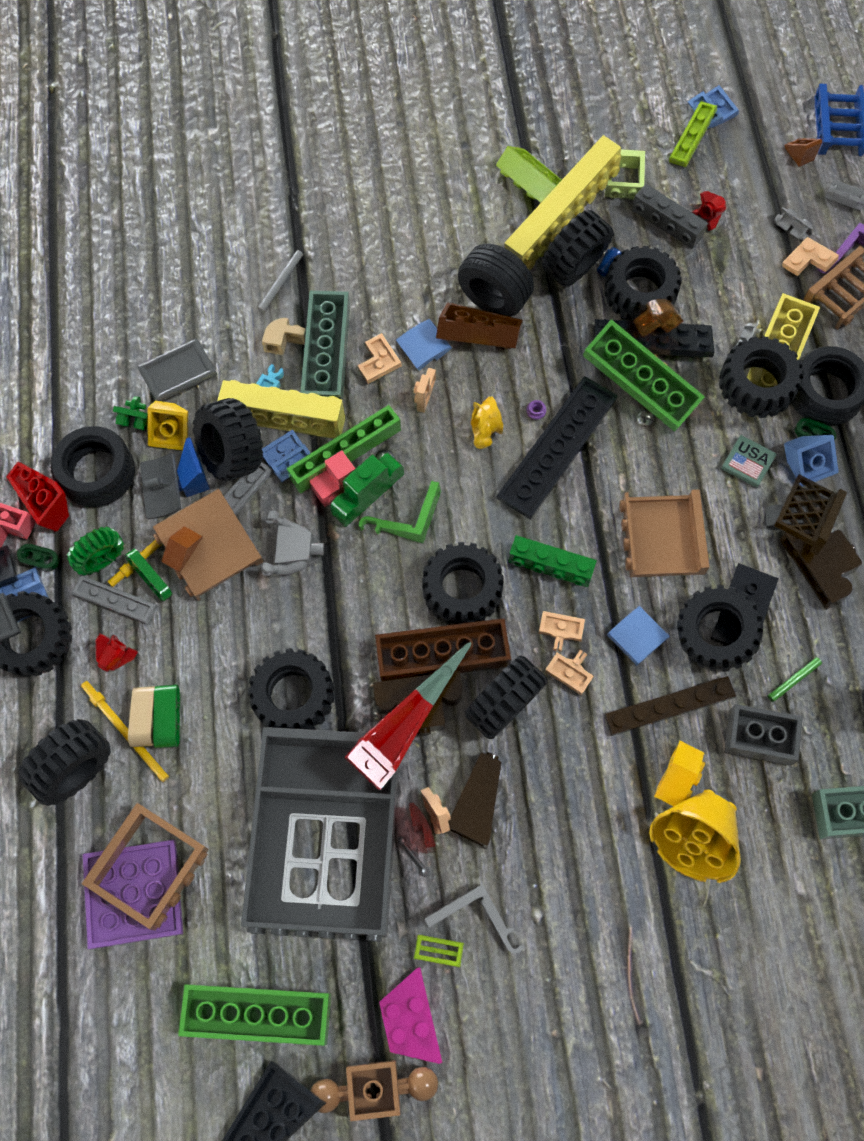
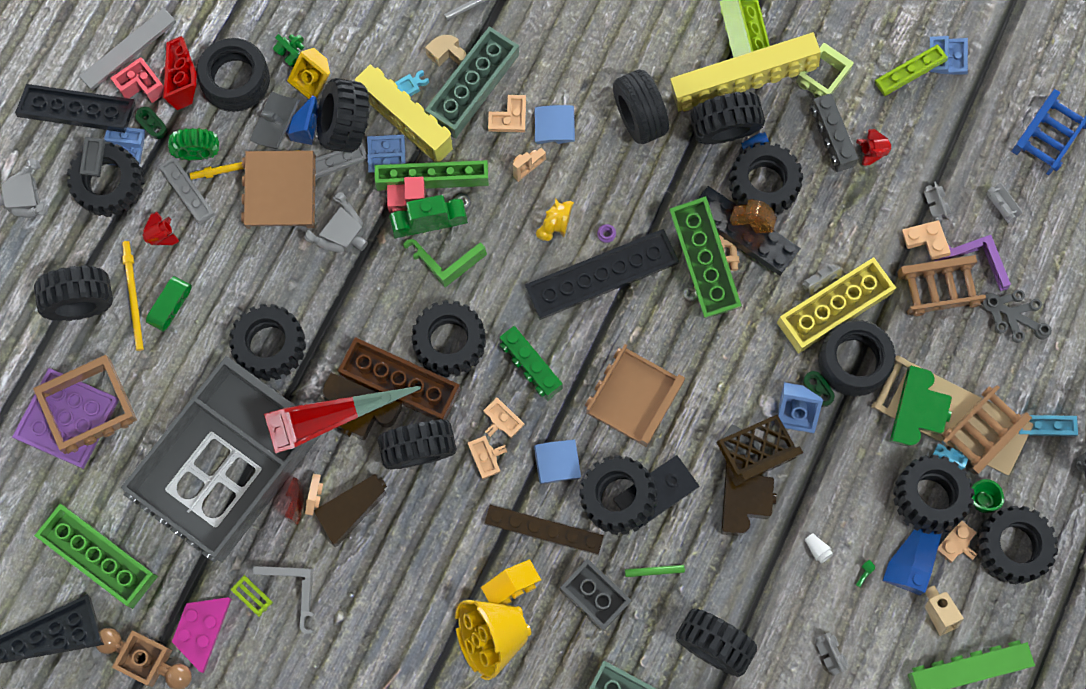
camera: 30 degrees right, 5 degrees up
green beam [125,549,172,602] -> none
tan beam [128,686,155,747] -> none
dark grey piece [137,338,218,401] -> none
dark orange slope [161,526,203,572] -> none
flat silver hinge [398,836,431,877] -> none
reddish brown wedge [436,302,523,349] -> none
black tyre [719,336,804,418] -> none
sand green tile [721,435,777,488] -> none
dark orange slope [784,138,822,167] -> none

